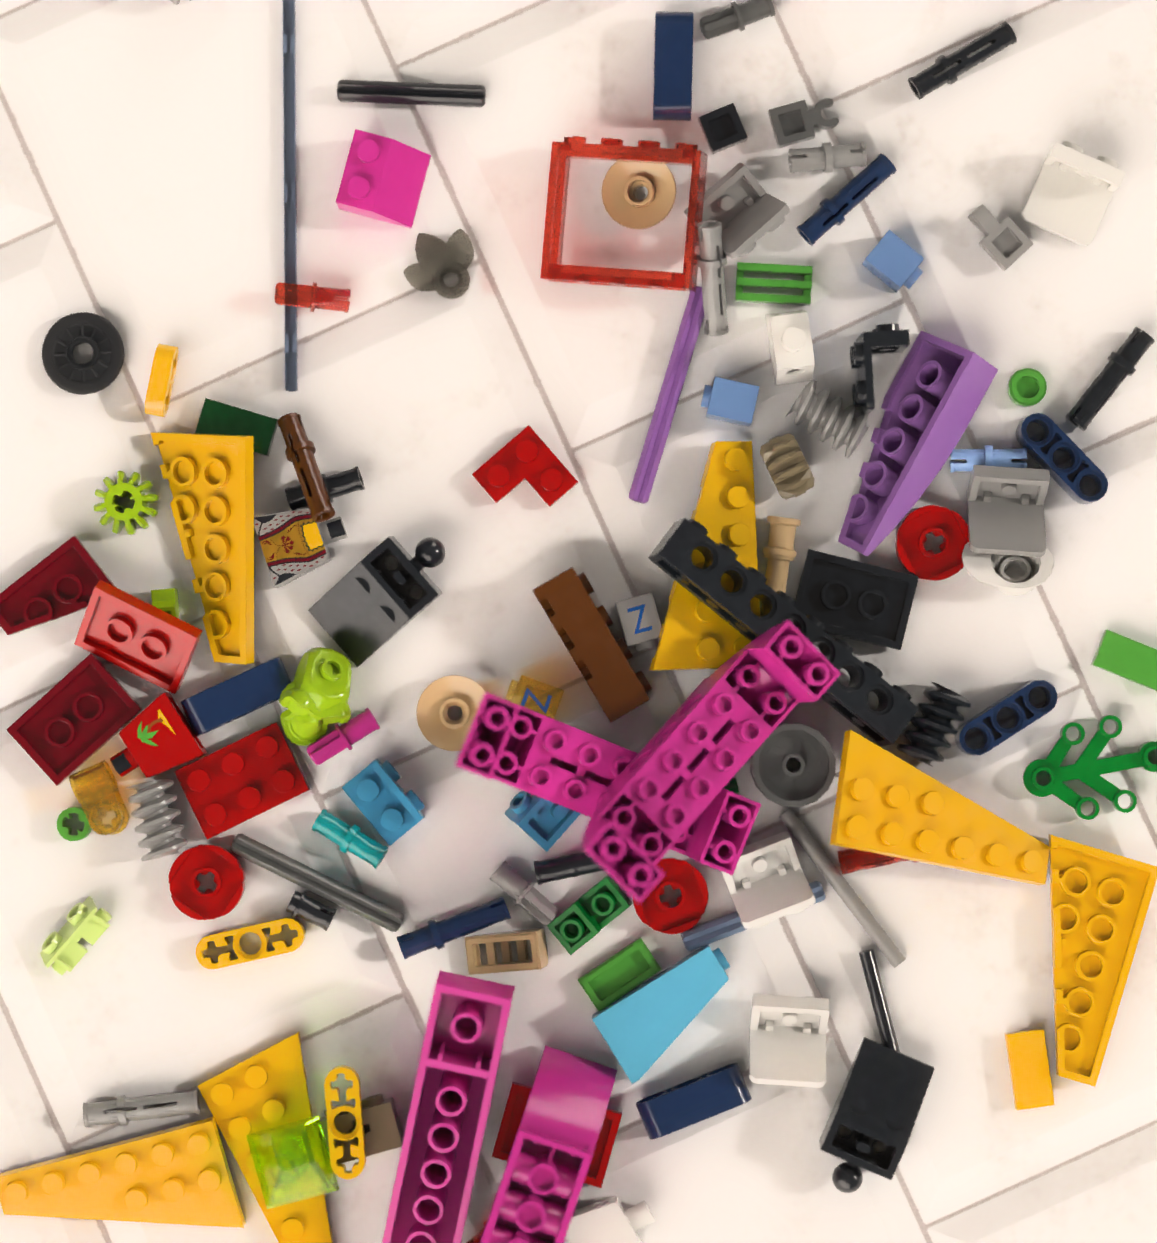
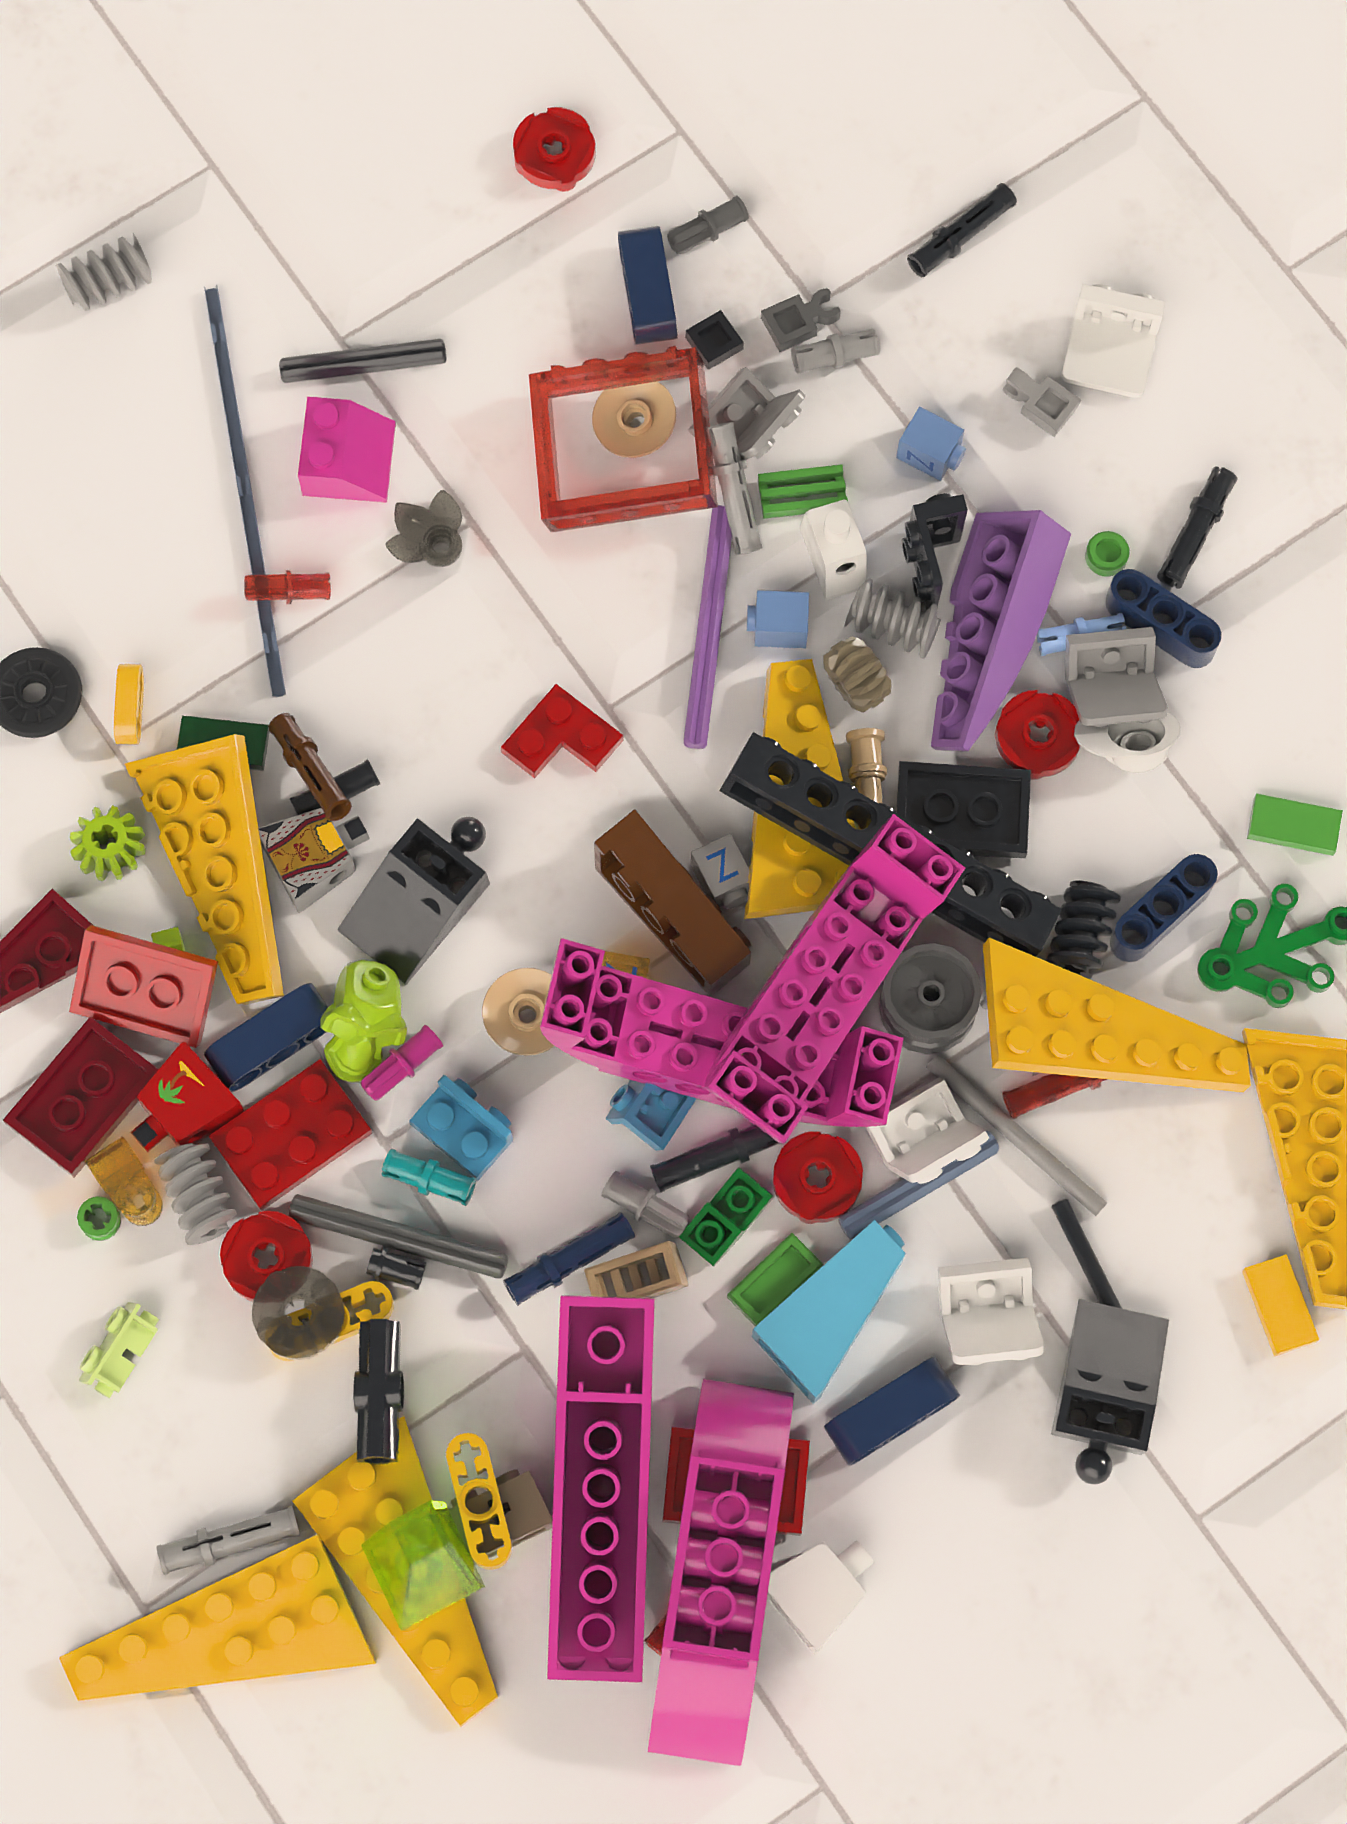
camera: 20 degrees left, 15 degrees down
dark blue pin [796,153,897,246] -> none
none -> clear smoke plate [252,1266,345,1360]
none -> black piece [353,1319,404,1464]

